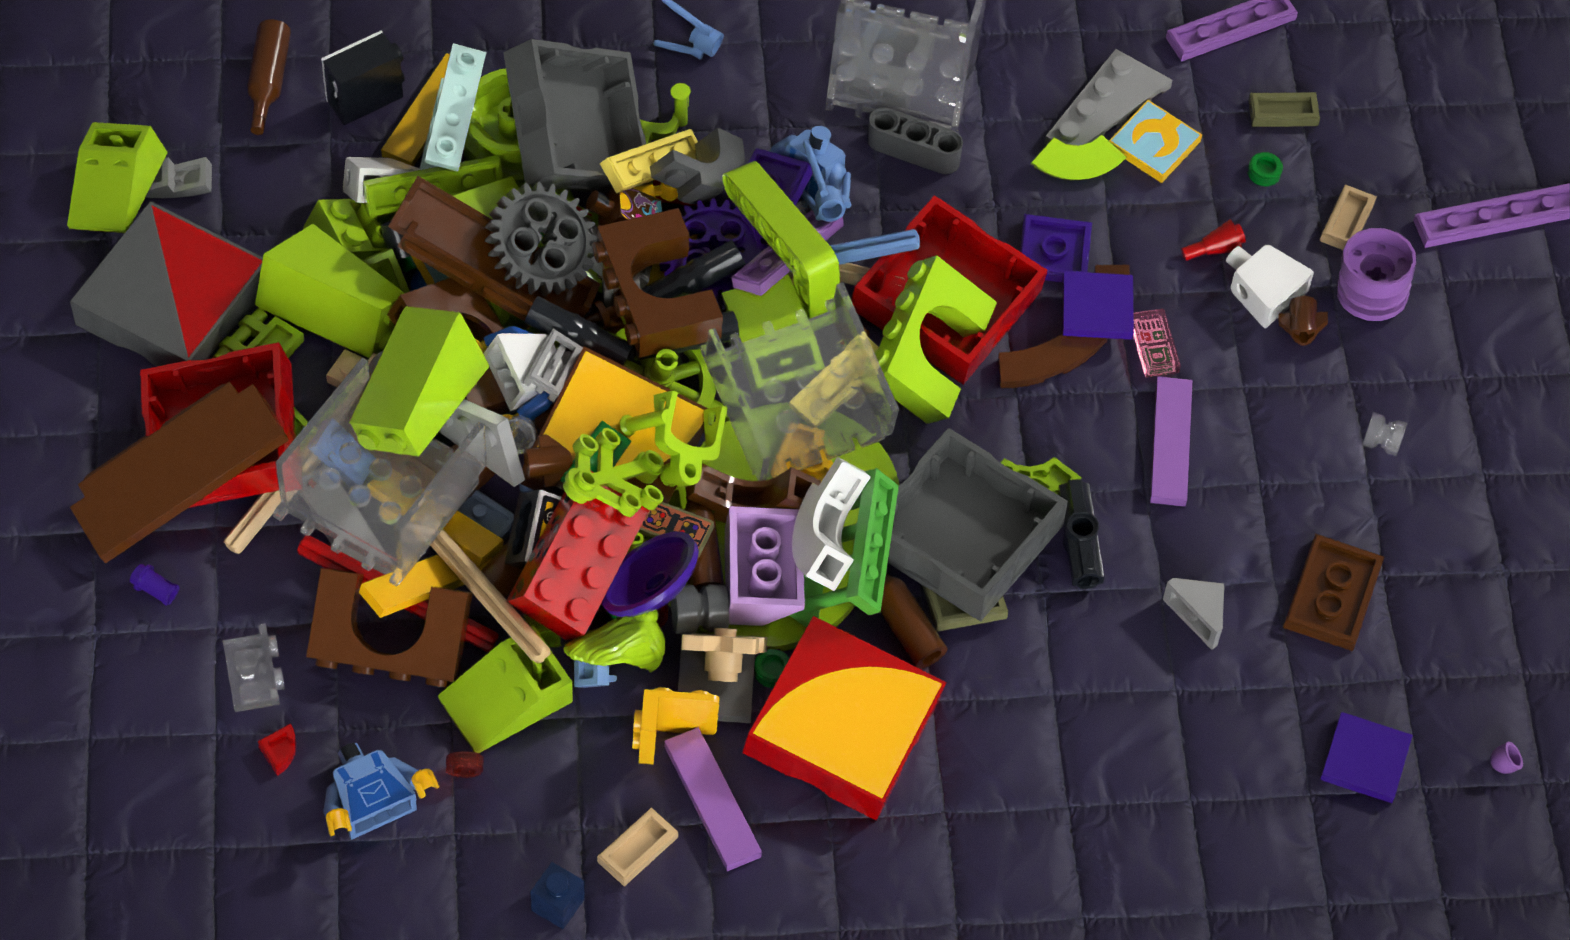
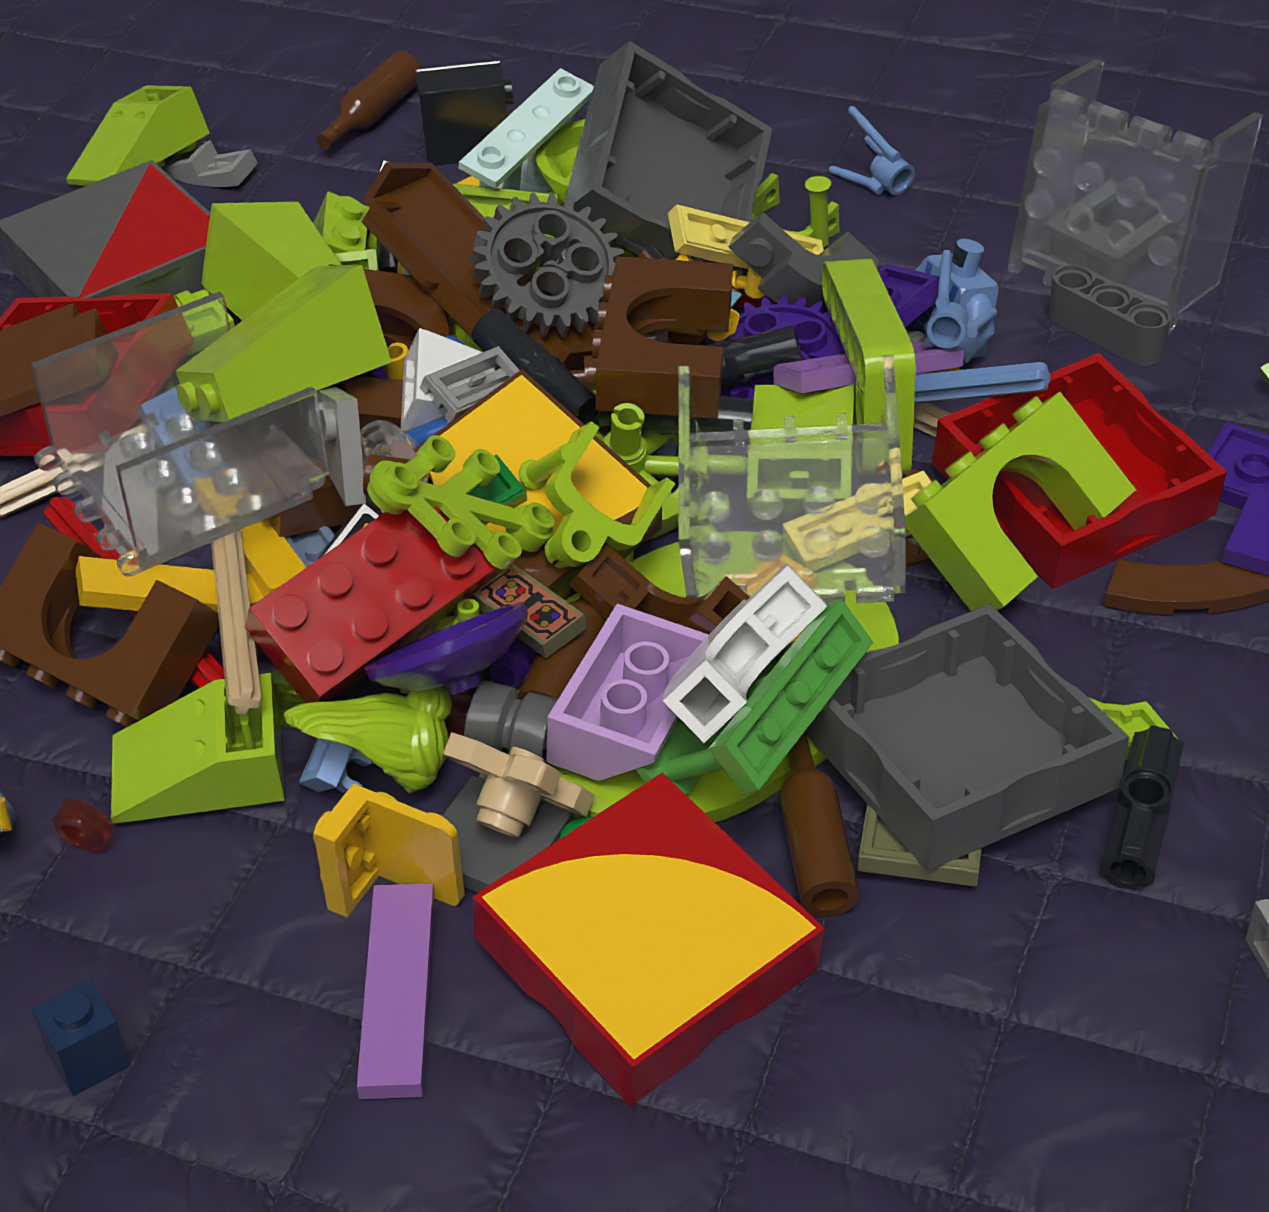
camera: 30 degrees right, 15 degrees down
tan tile [597,807,678,887] -> none

